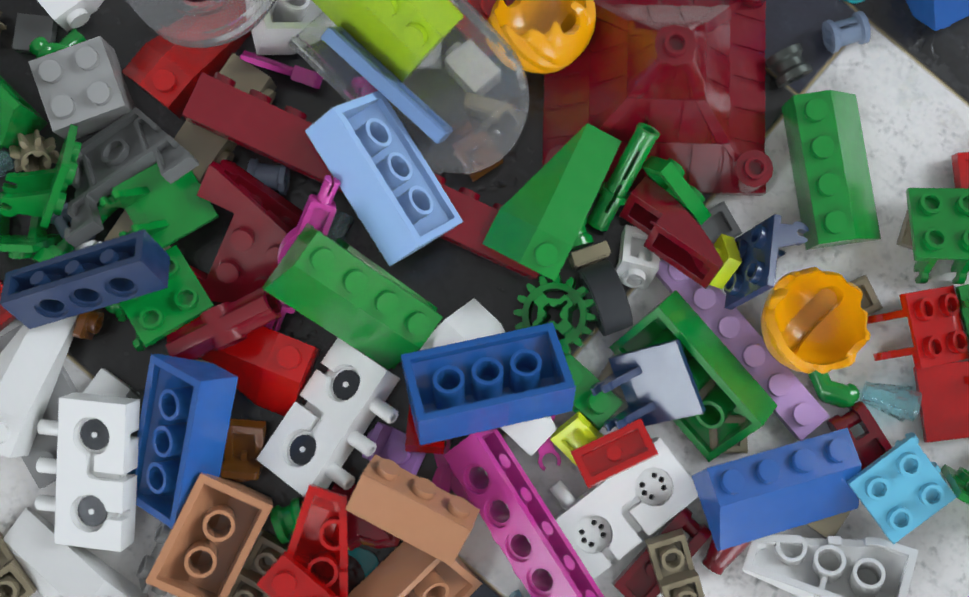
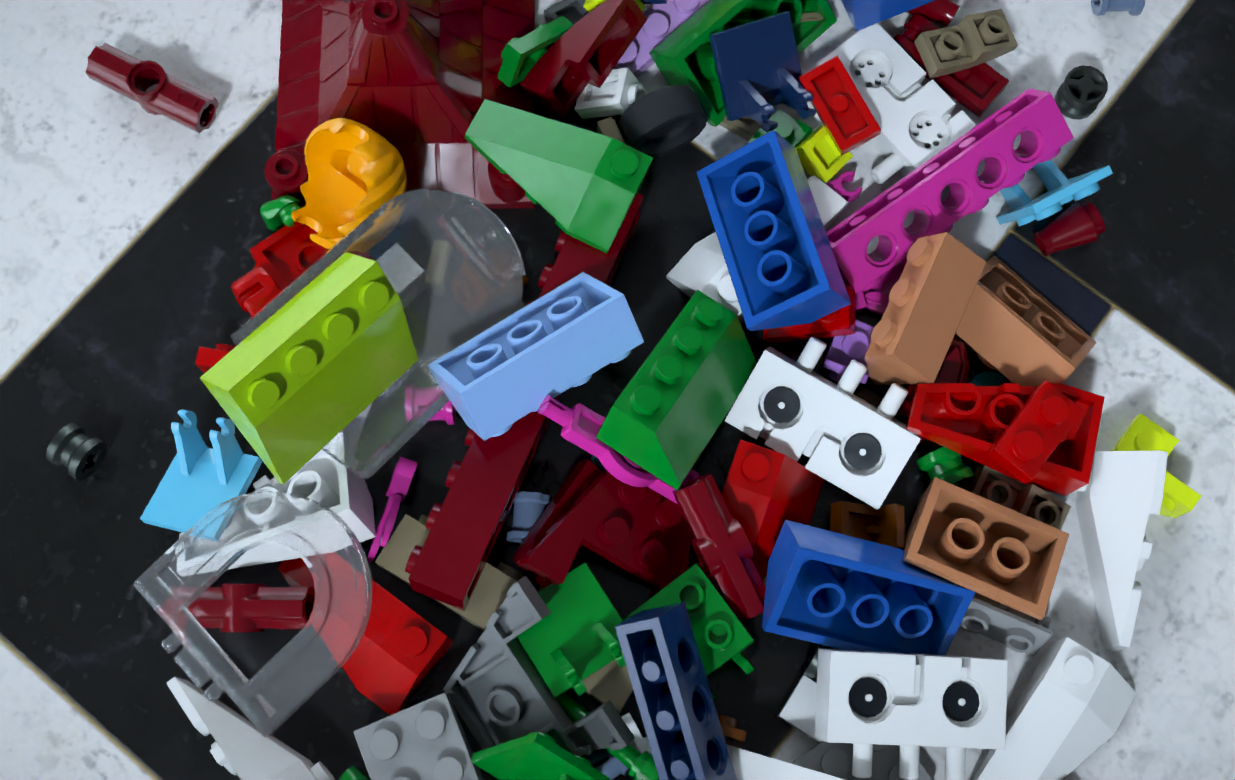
camera: 90 degrees left, 10 degrees down
medium blue tile [320,27,453,144] -> none
green gear [513,274,597,355] -> none
green pin [587,123,660,231] -> none

